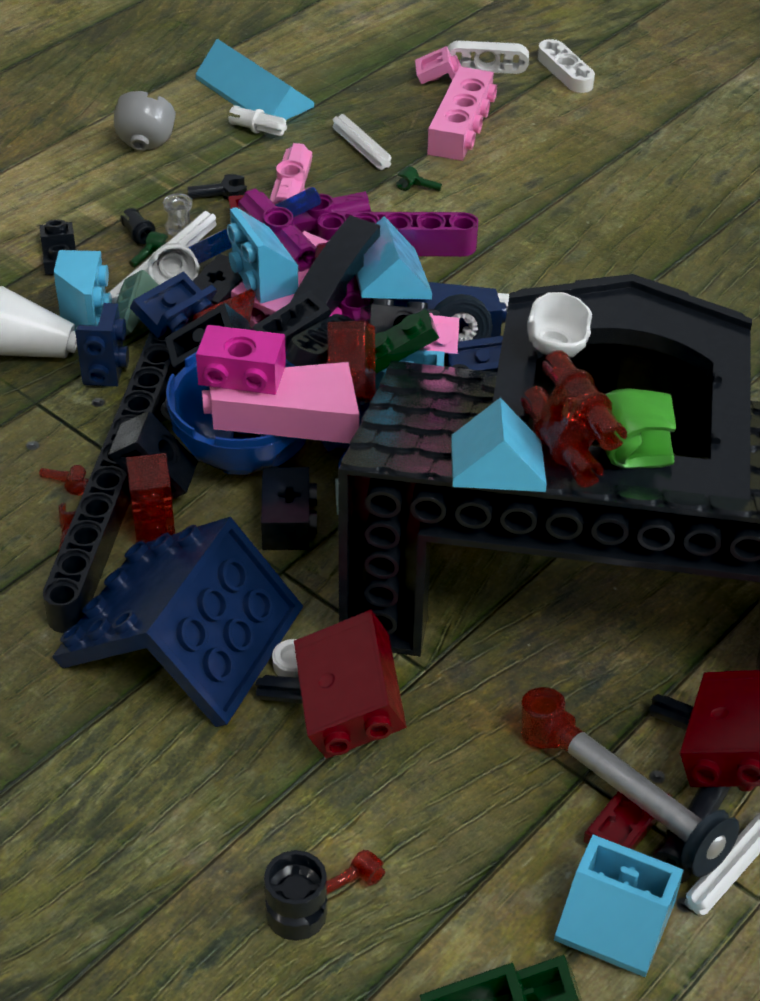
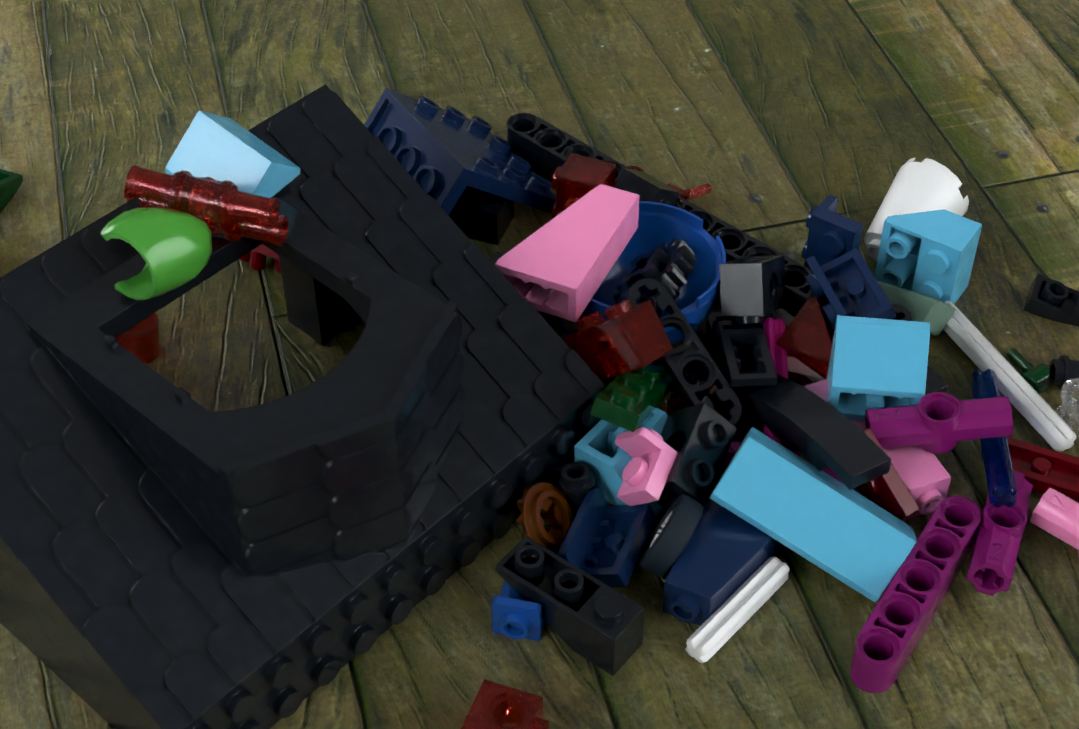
camera: 125 degrees right, 0 degrees up
white hair [148,243,200,285] -> none
dark pink brick [196,325,286,395] -> none
black wheel [264,850,327,941] -> none
dark green hand [396,166,442,191] -> none
white hair [527,292,592,358] -> none

